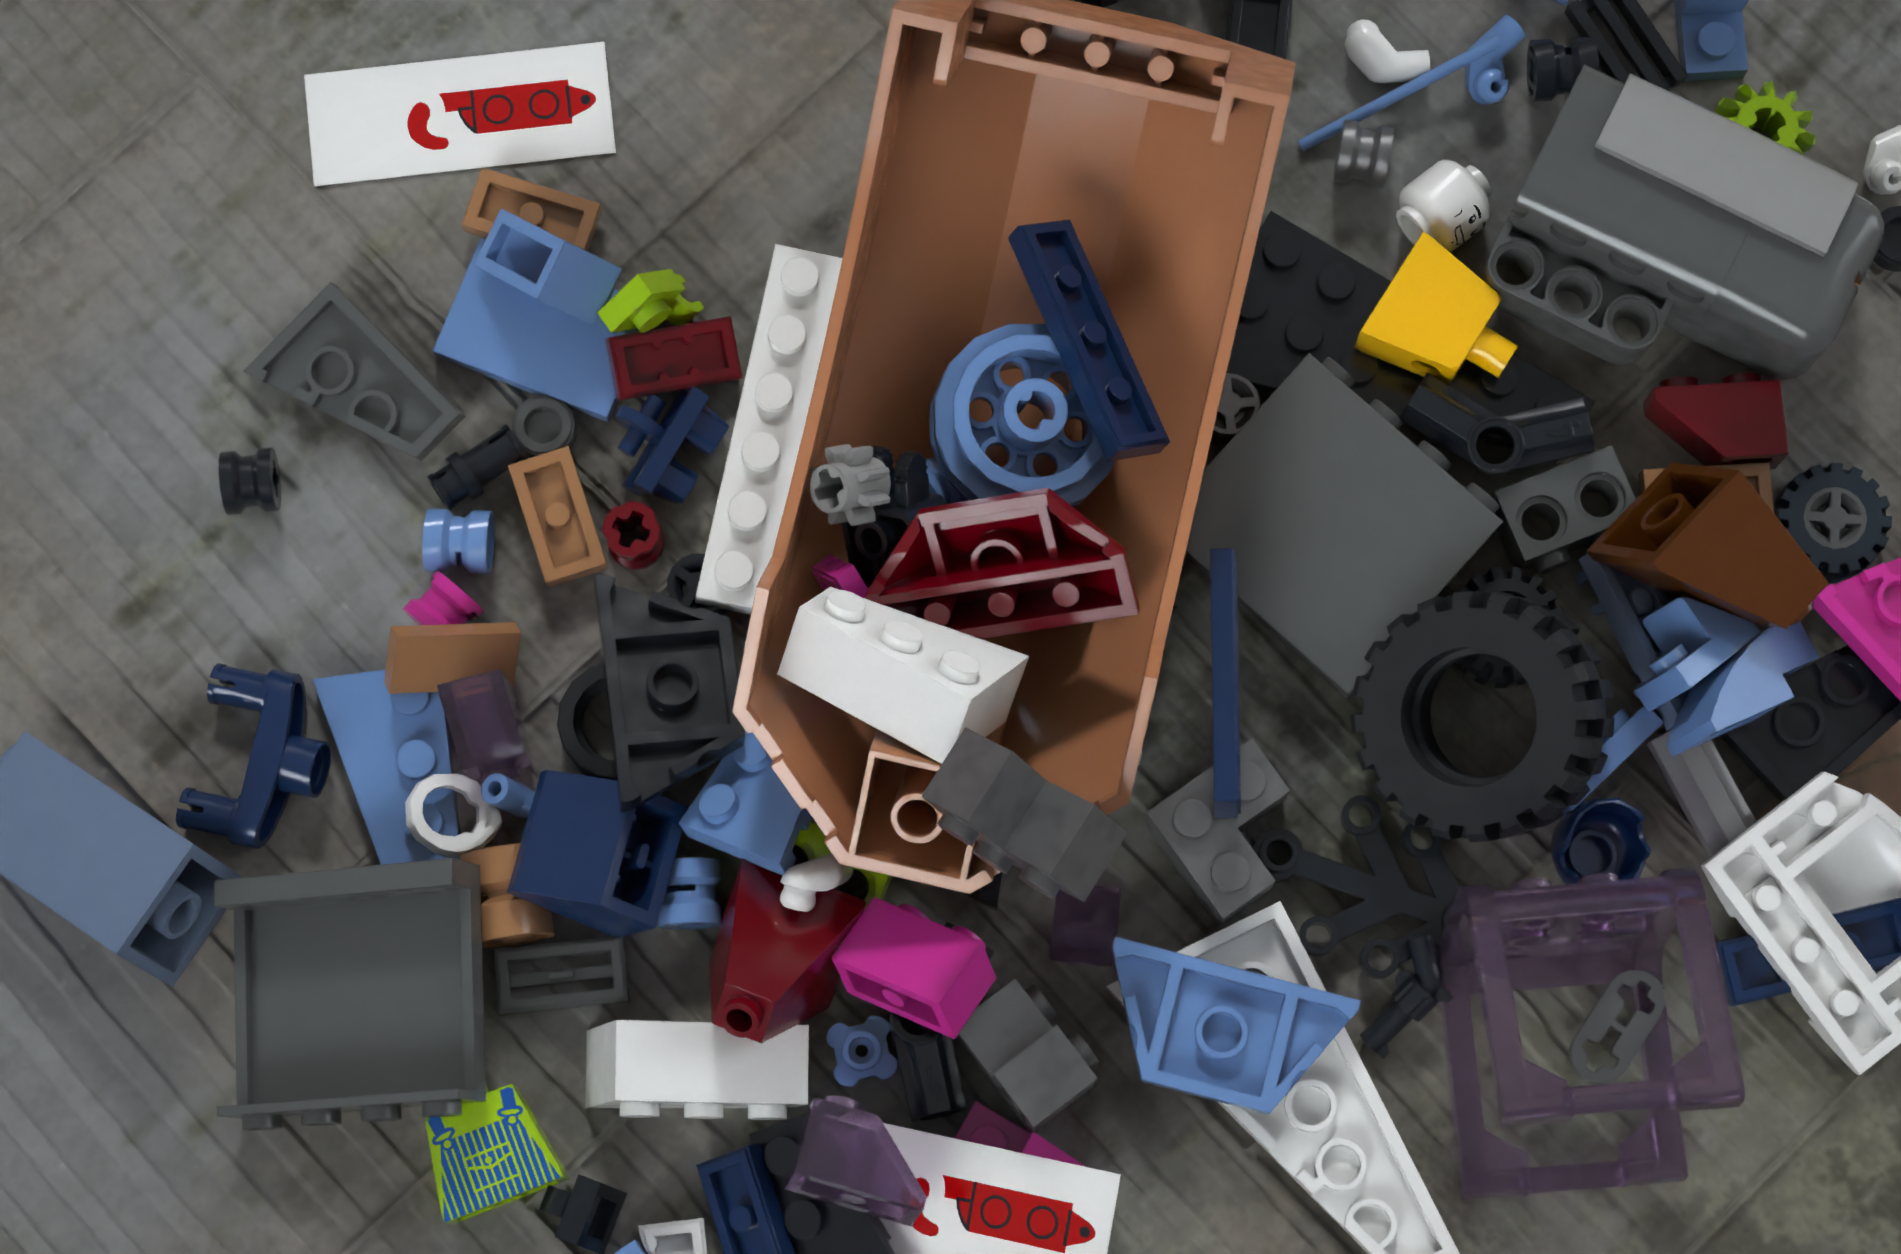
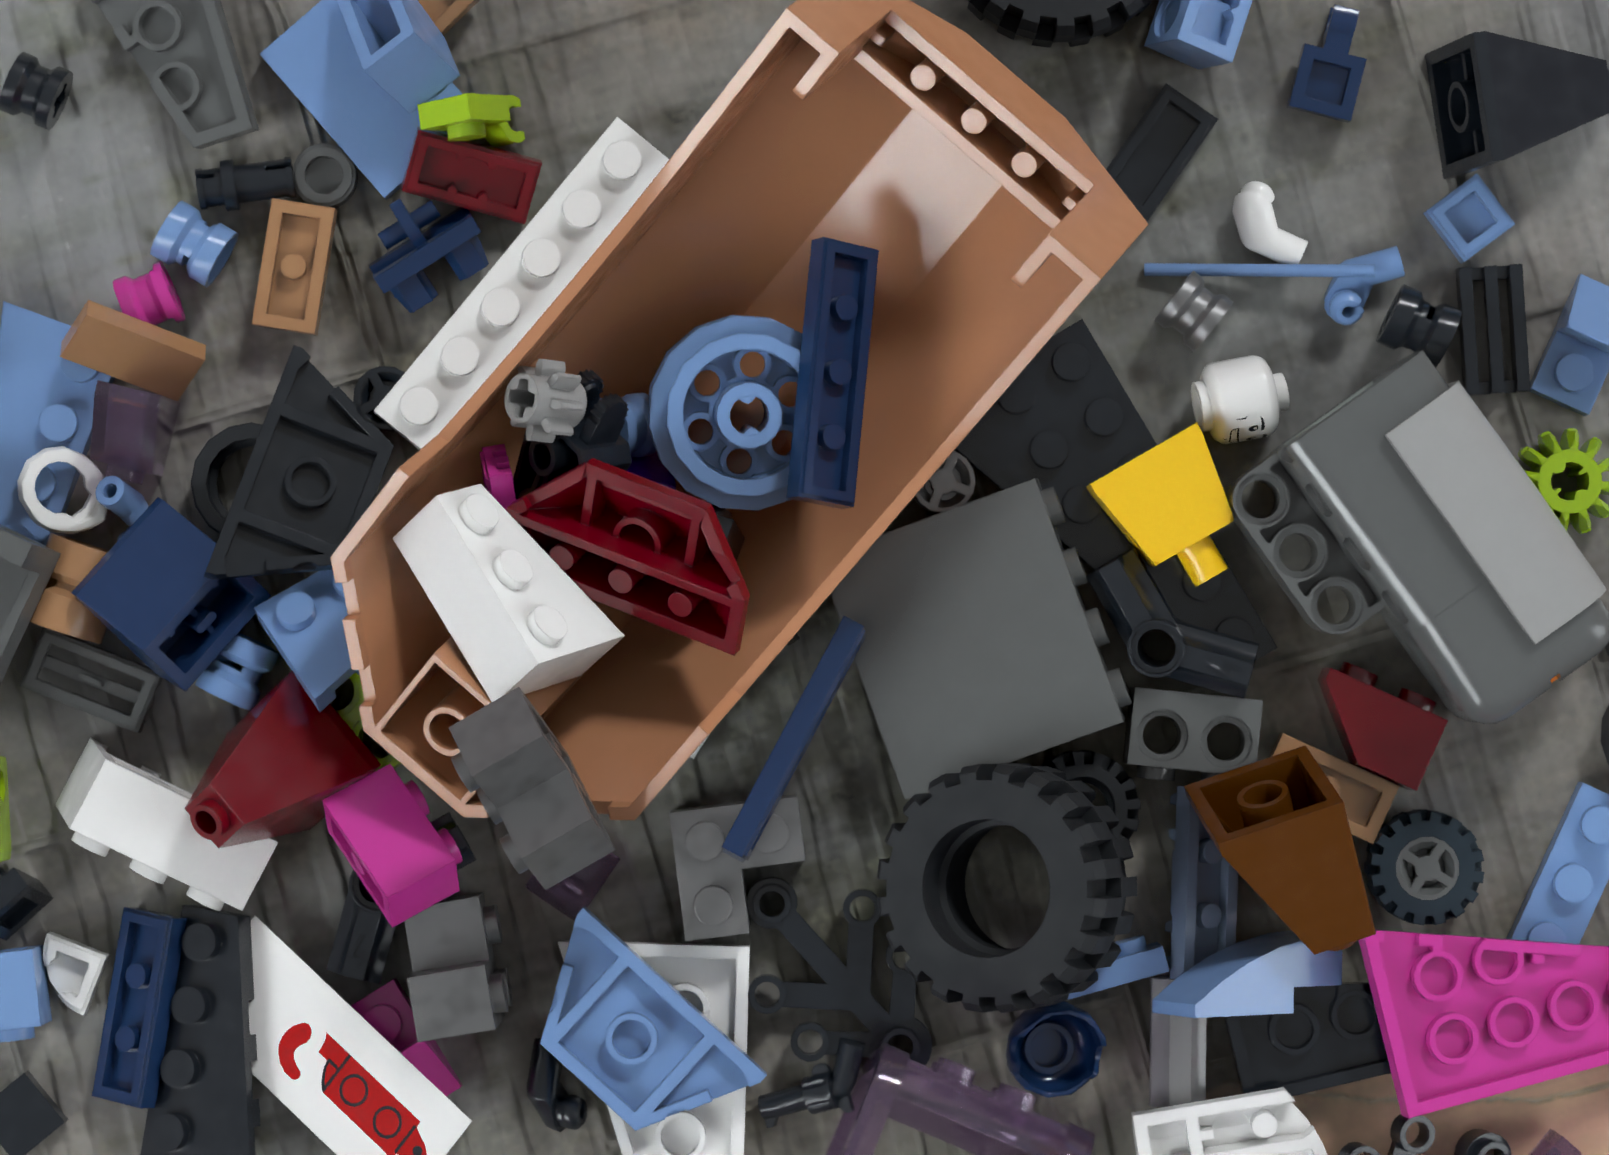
camera: 25 degrees right, 10 degrees up
dark red bush [603,501,665,570] -> none
white arm [780,853,853,912] -> none
clear purple slope [785,1096,927,1226] -> none
medium blue plate [826,1016,897,1087] -> none
medium blue slope [1634,597,1761,712] -> none
none -> black arm [526,1038,587,1132]

